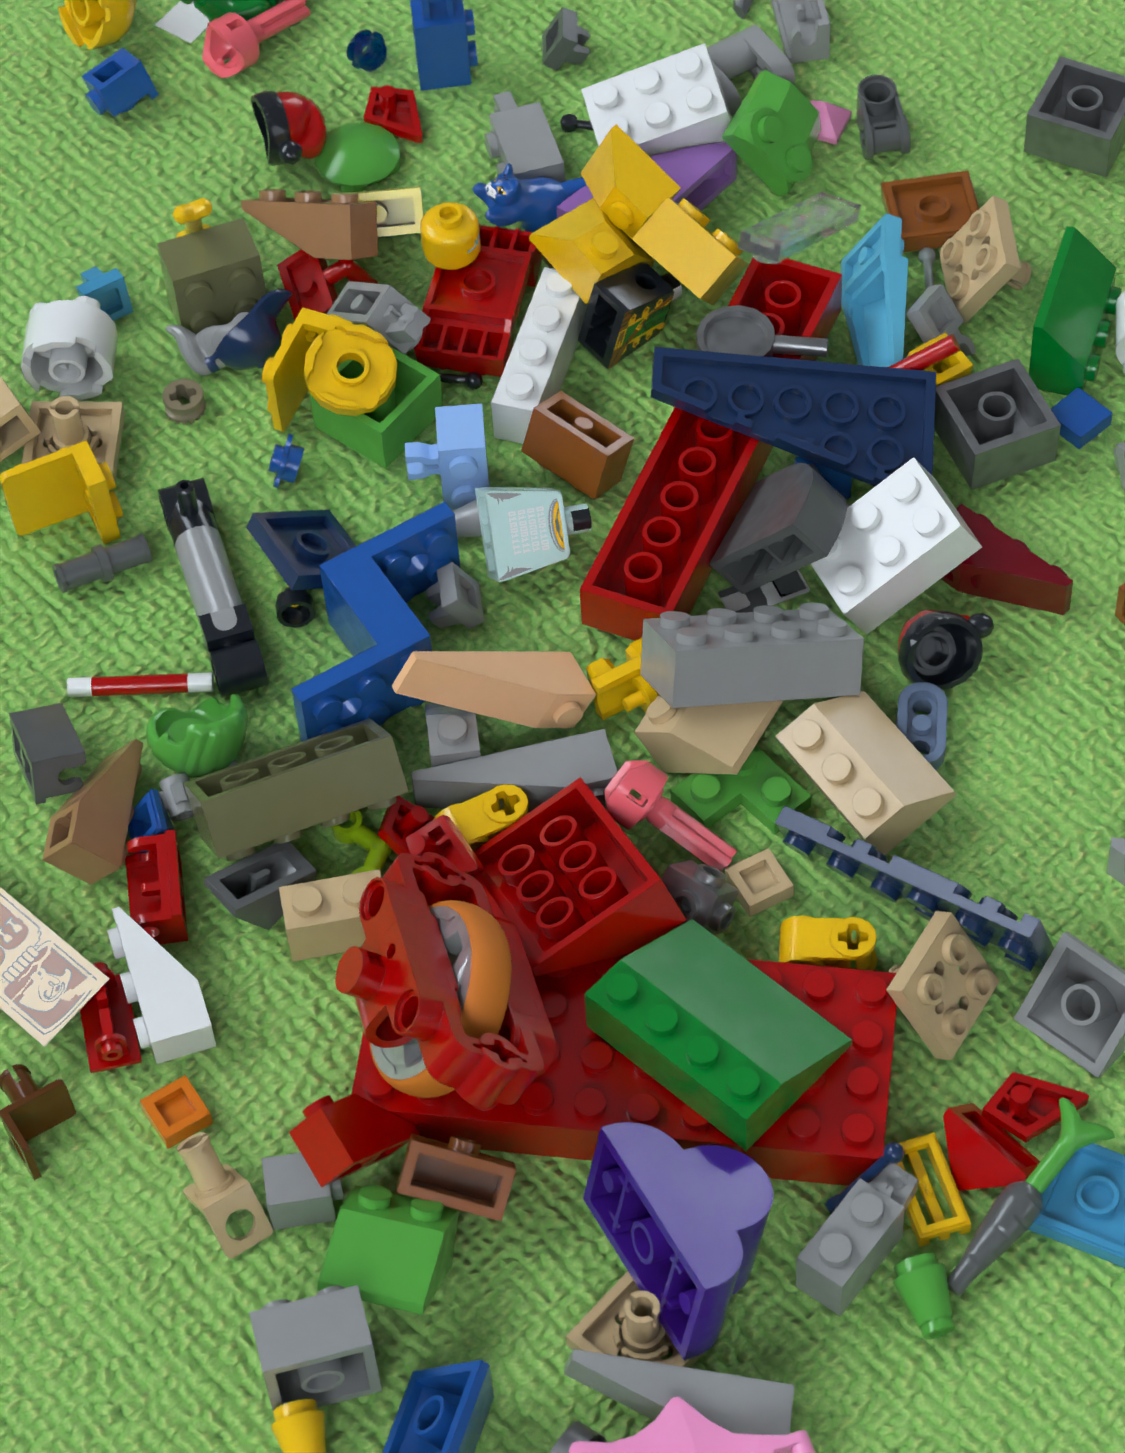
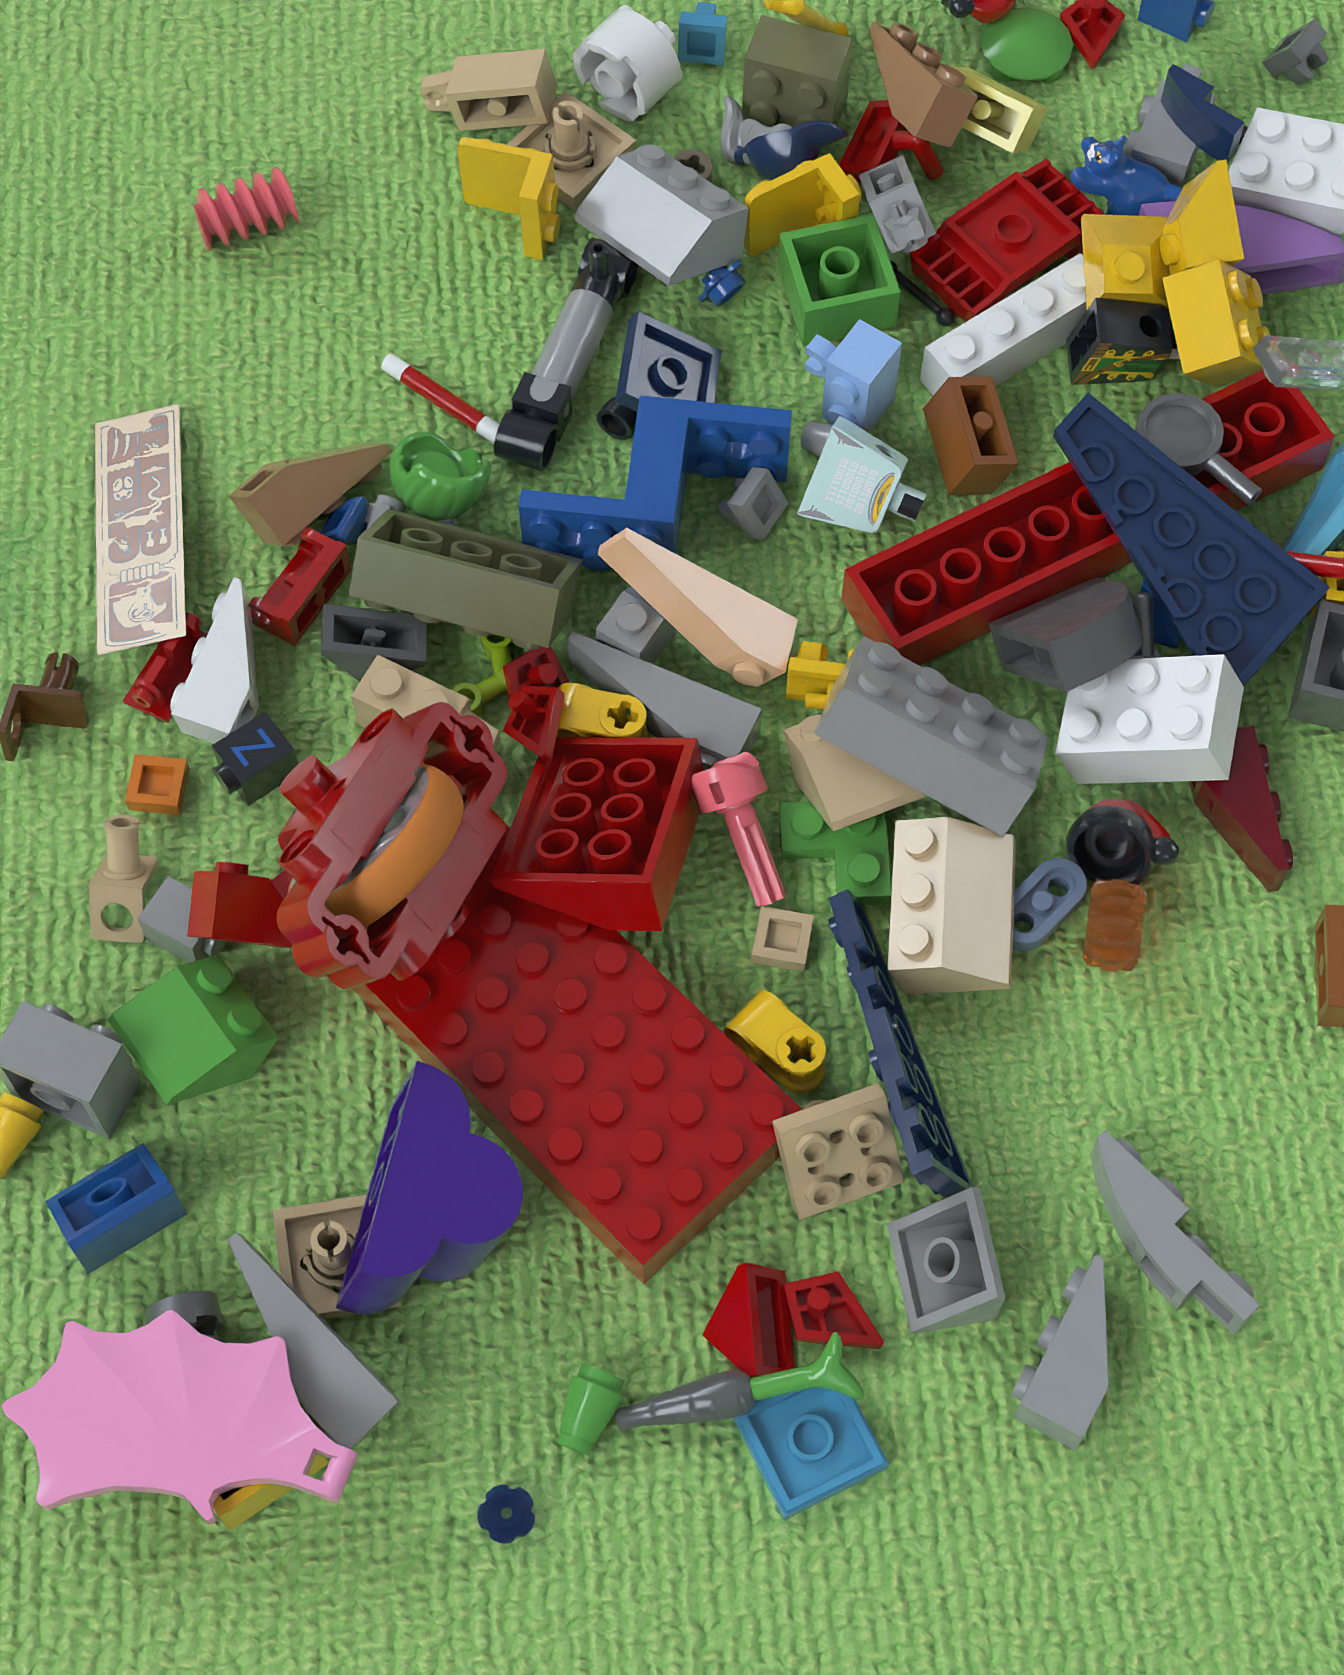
camera: 35 degrees right, 10 degrees up
dark grey hinge [9,703,86,804] -> none
dark grey pin [52,534,152,593] -> none
yellow tile [304,323,397,416] -> none
dark orange brick [396,1133,516,1221] -> none
yellow head [420,202,480,270] -> none
green slope [584,919,852,1151] -> none
flat silver brick [661,860,740,935] -> none
sticker [718,569,810,613] -> none
light grey hinge [796,1163,918,1316] -> none
dark blue hinge [824,1142,904,1214] -> none
yellow tile [884,1132,971,1247] -> none
none -> black brick [212,712,298,806]
none -> clear blue plate [477,1484,535,1544]
none -> light grey slope [575,145,749,286]
none -> clear orange gear [1083,879,1146,973]
none -> dark blue slope [1160,64,1245,164]

